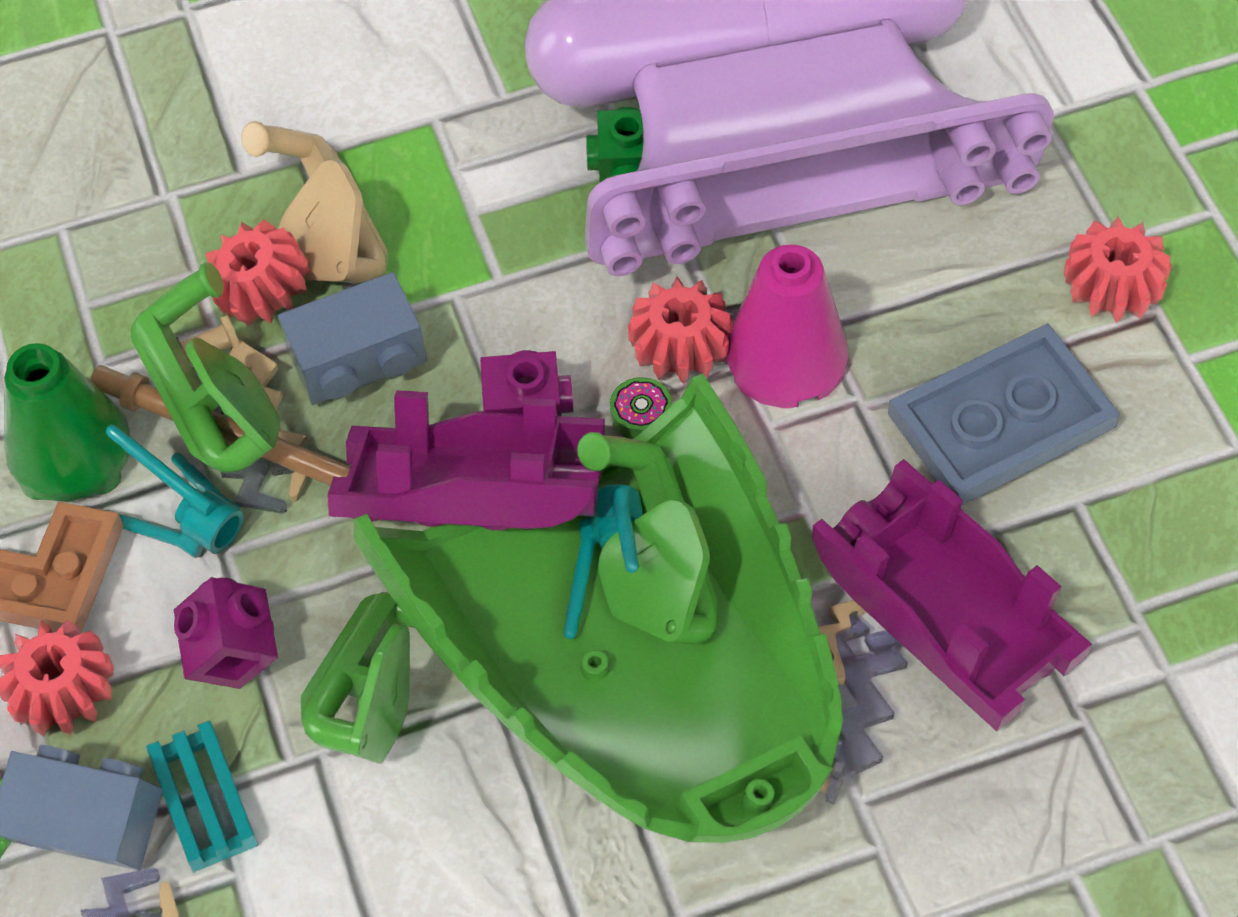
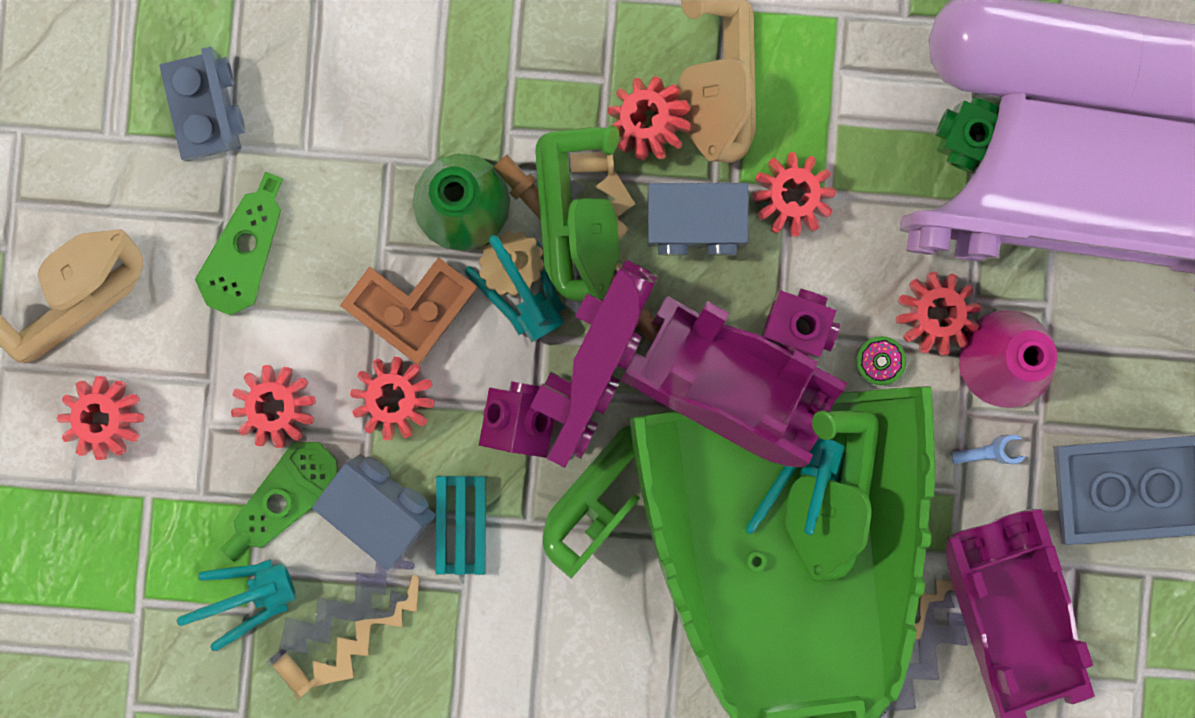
camera: 25 degrees right, 30 degrees up
none -> tan piece [479,231,545,297]
none -> magenta piece [530,259,658,468]
none -> coral gear [751,152,836,237]
none -> light blue hand [951,435,1025,464]

